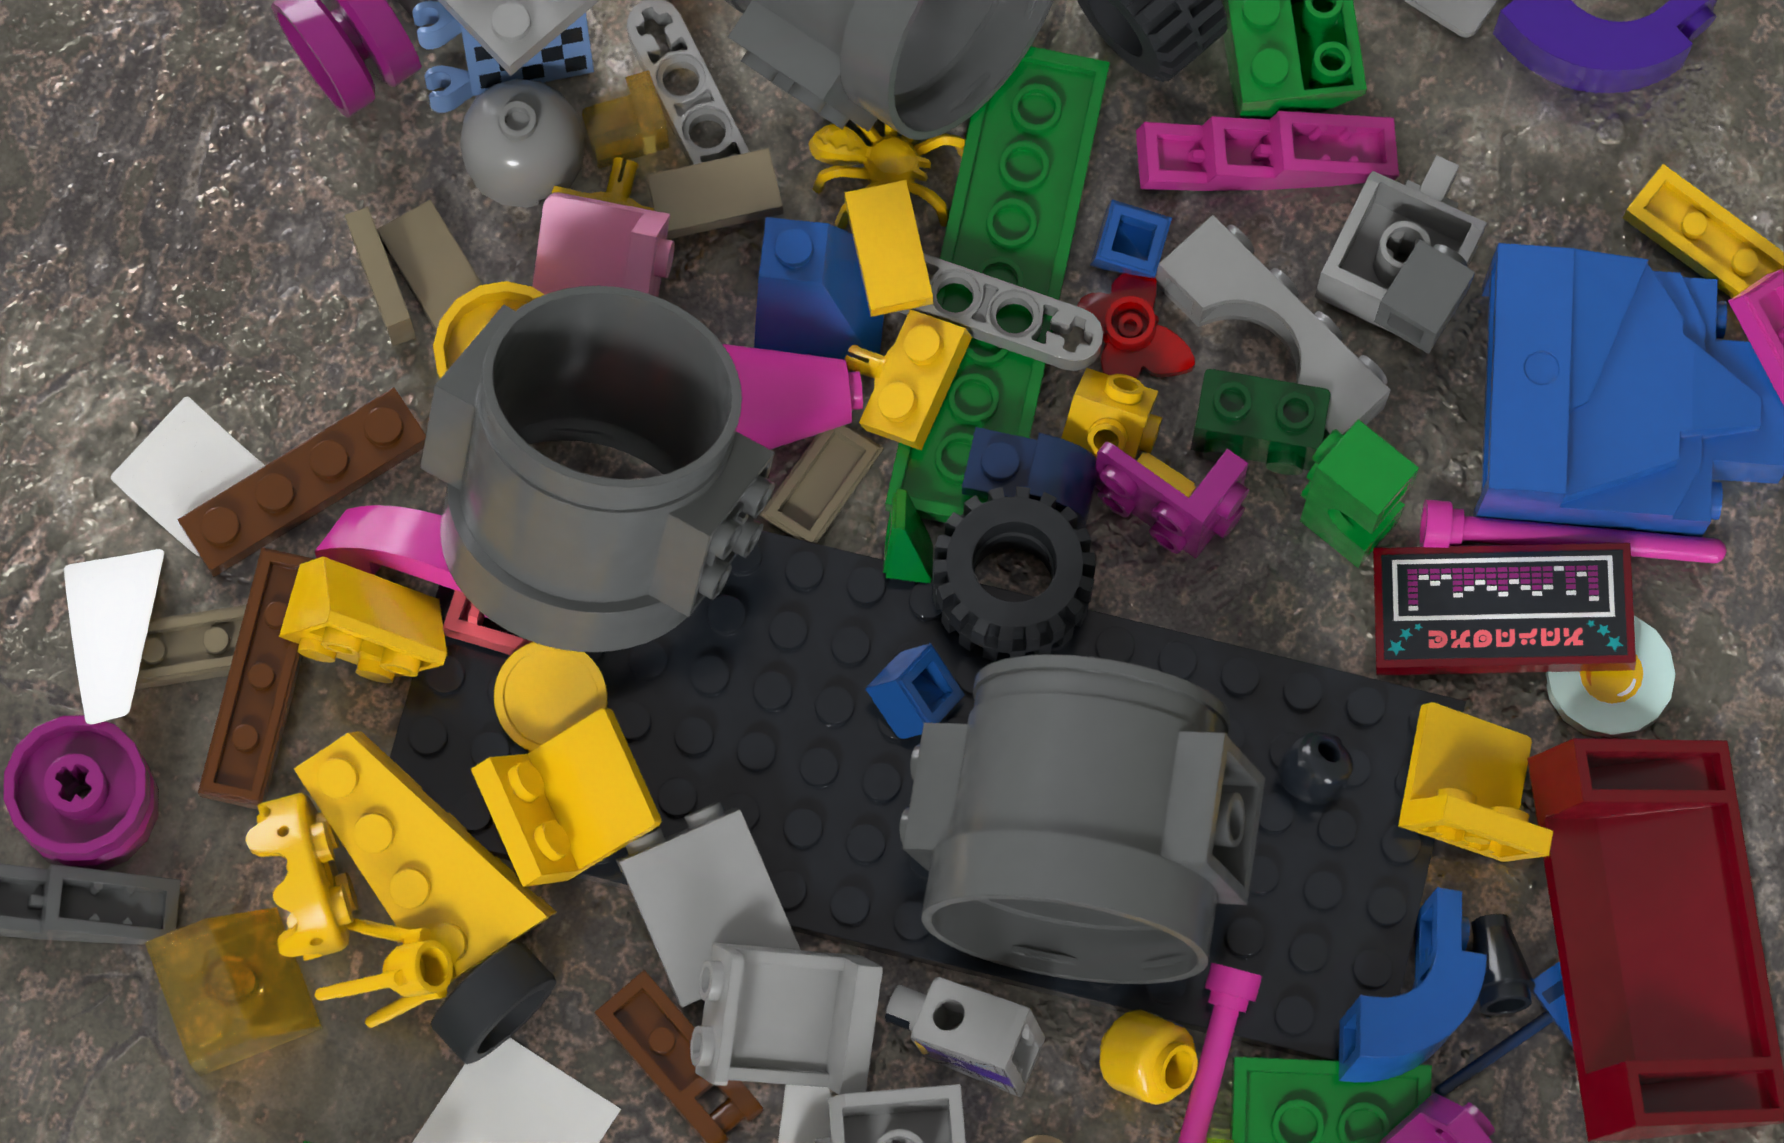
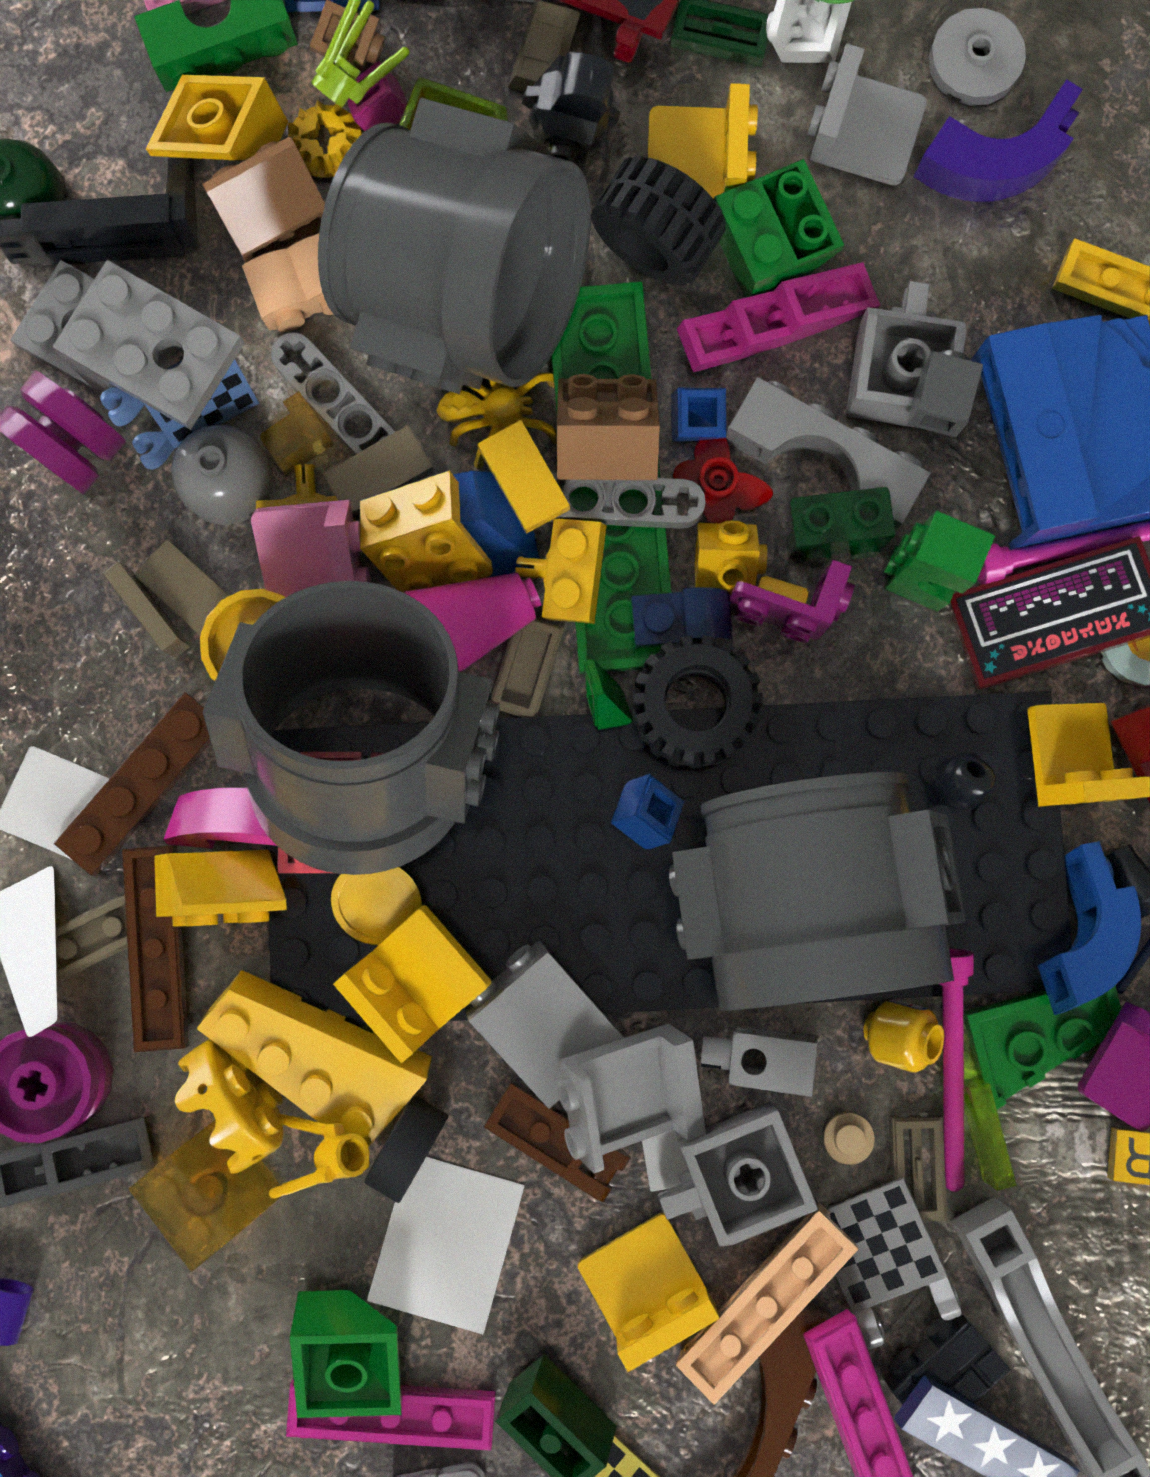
camera: 15 degrees left, 10 degrees up
none -> yellow bracket [360,470,493,592]
none -> medium nougat slope [557,374,660,480]

